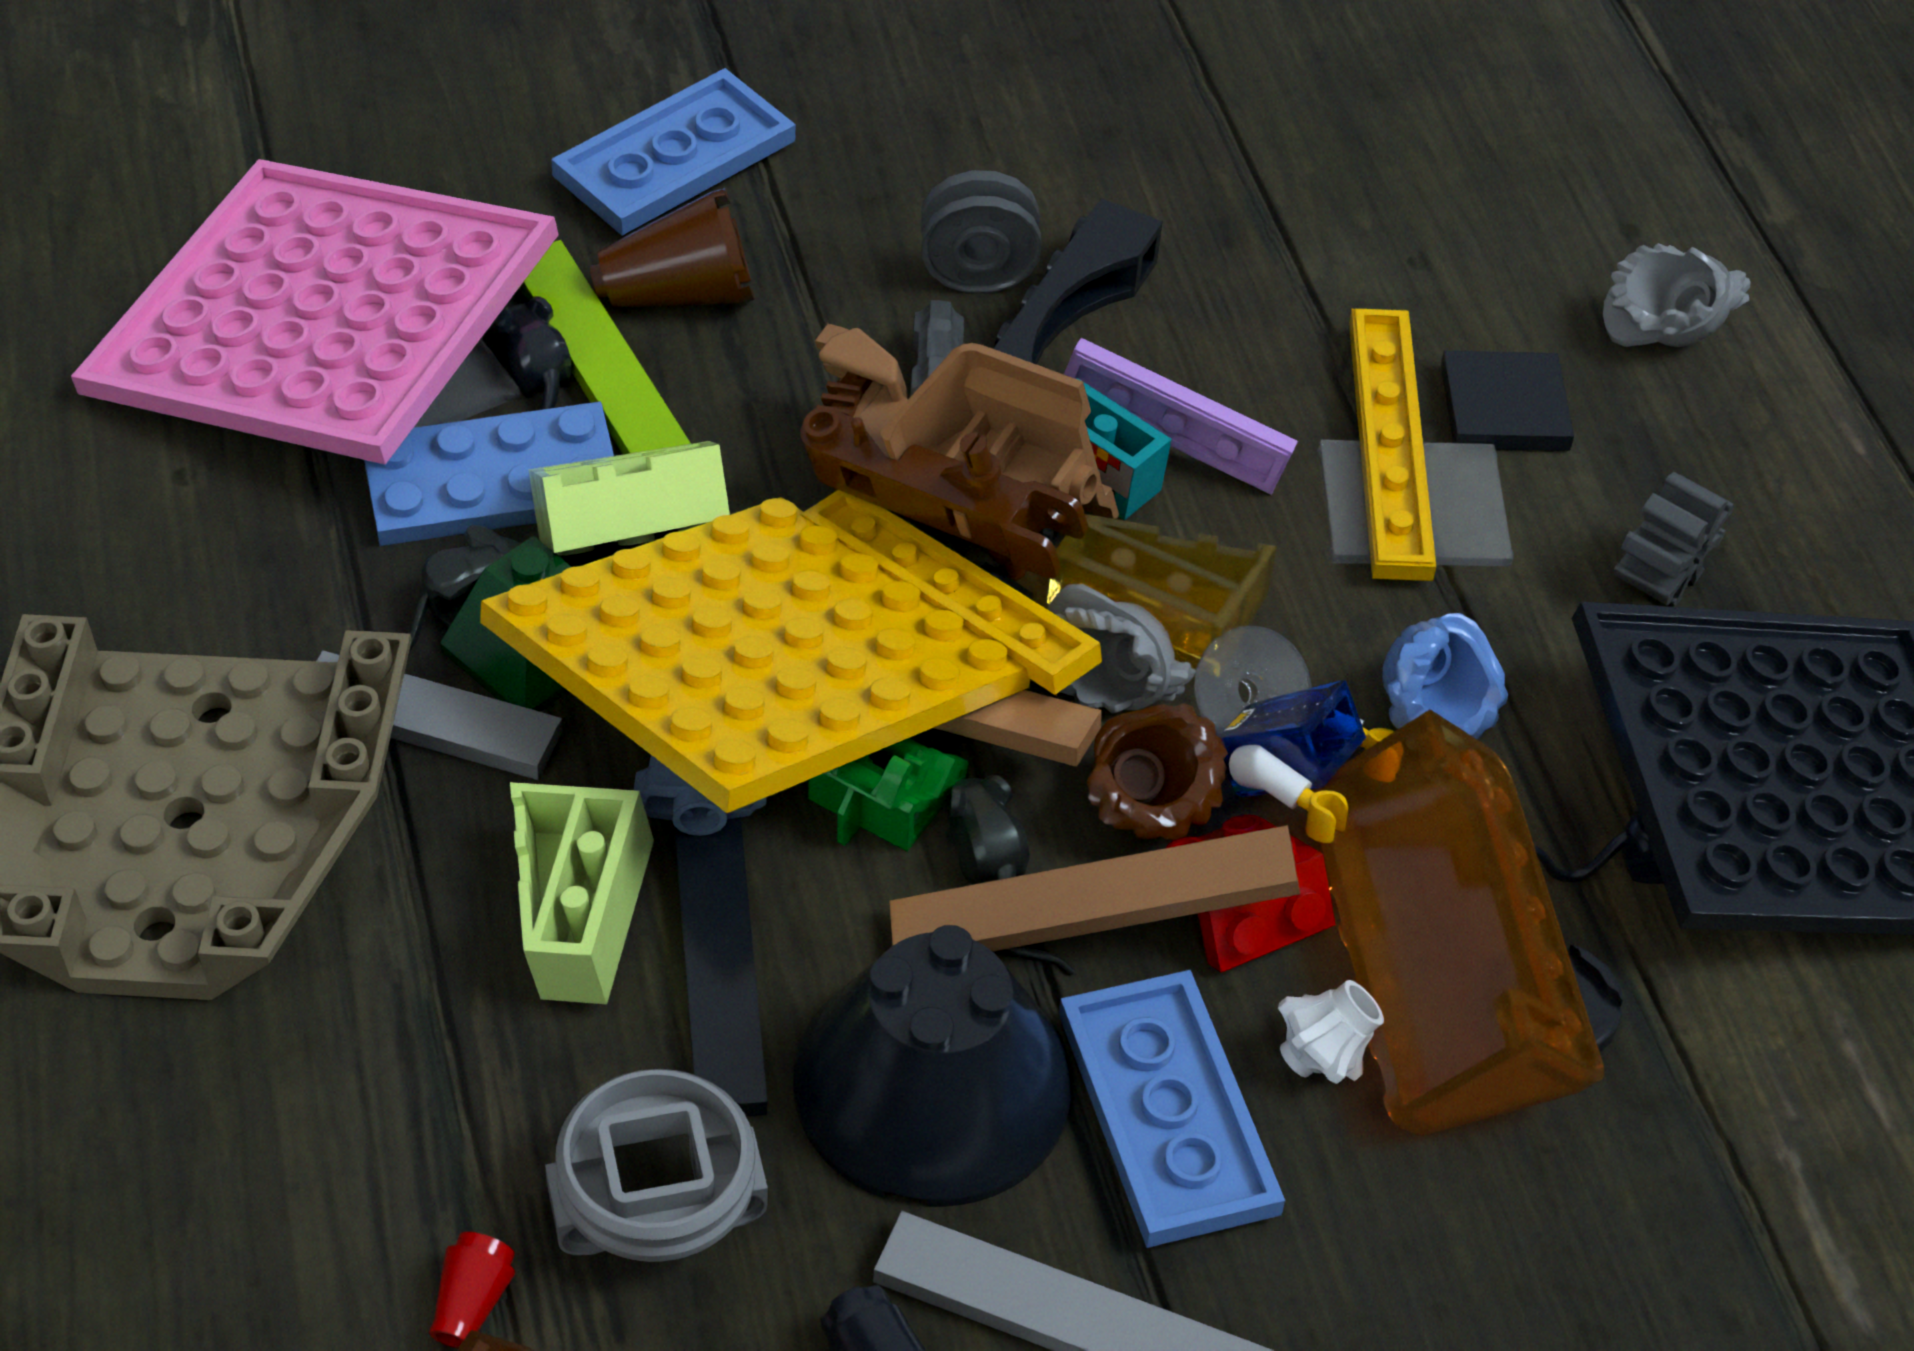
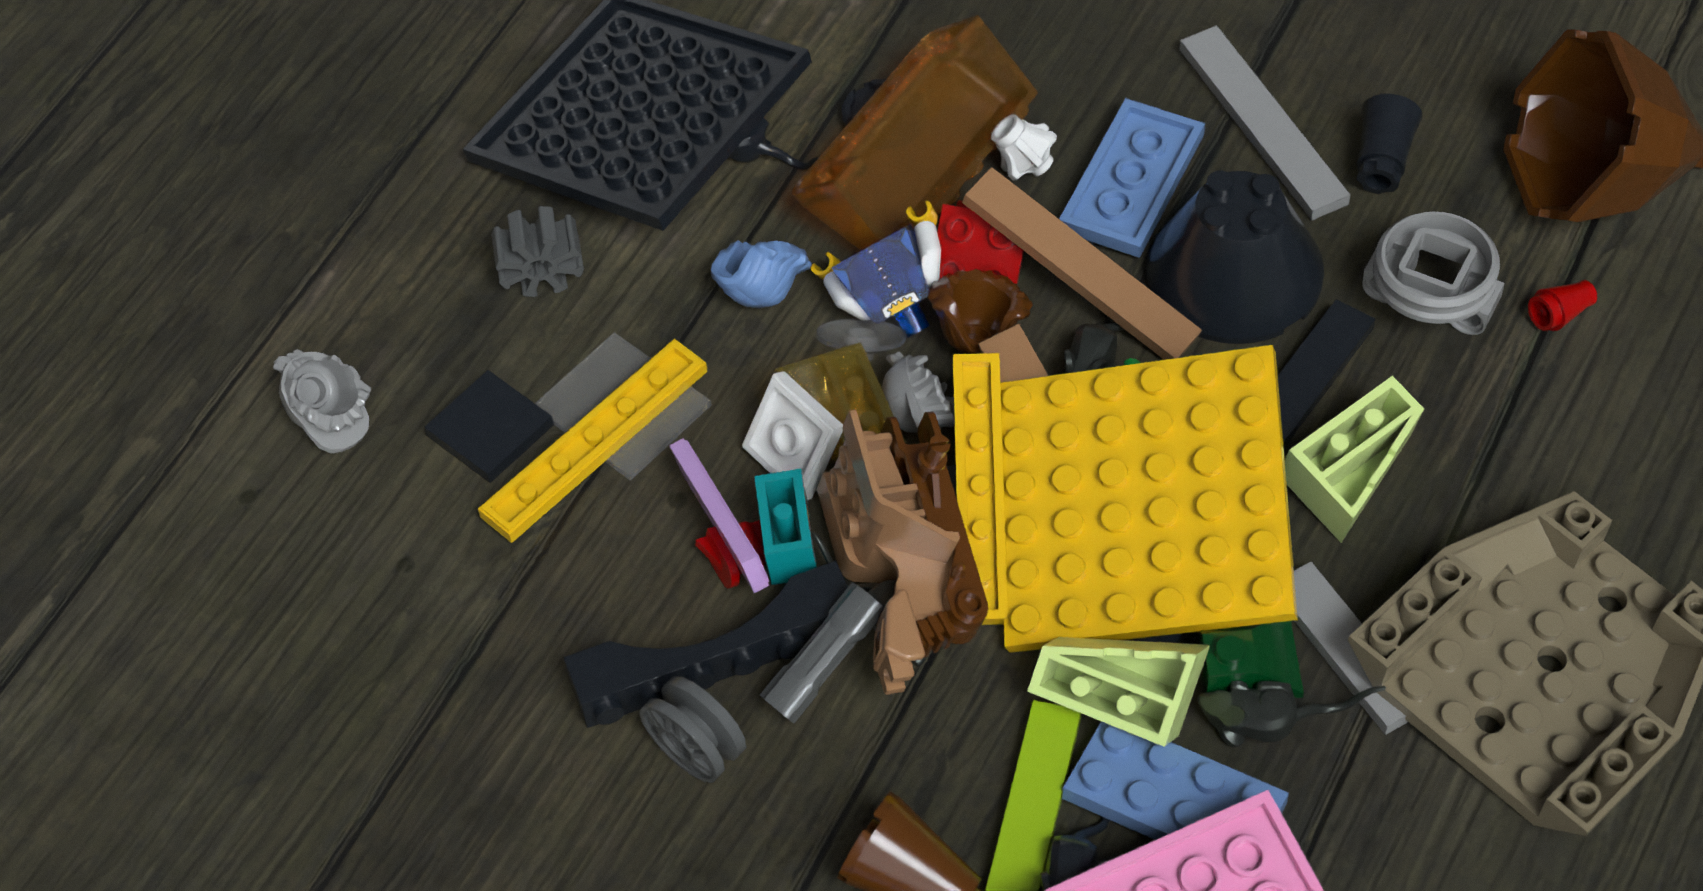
camera: 130 degrees left, 5 degrees up
none -> white plate [742,371,843,500]

